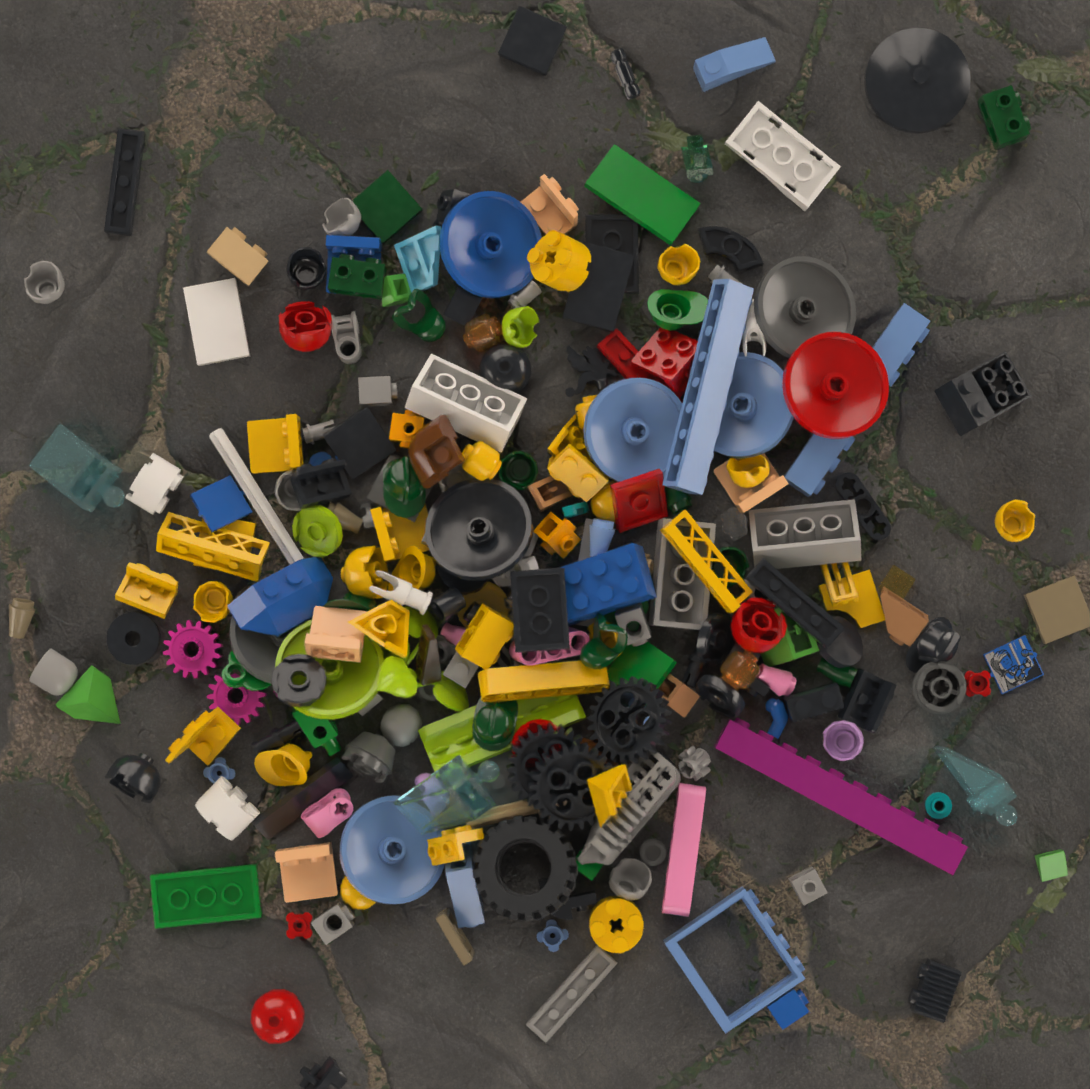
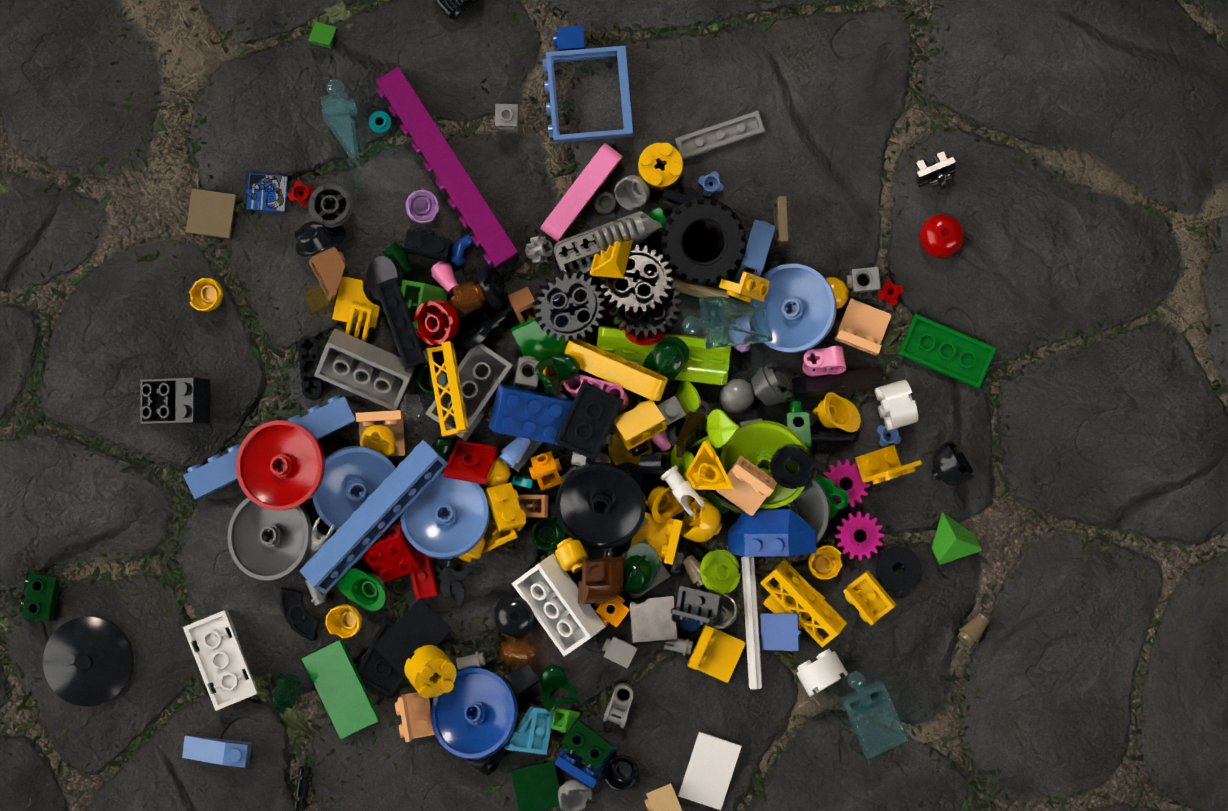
camera: 150 degrees left, 0 degrees up
light grey helmet [29,648,78,696] -> none
red cylinder [279,301,332,352] -> none
lime hair [502,306,539,348] -> none
black bracket [837,668,896,733] -> none

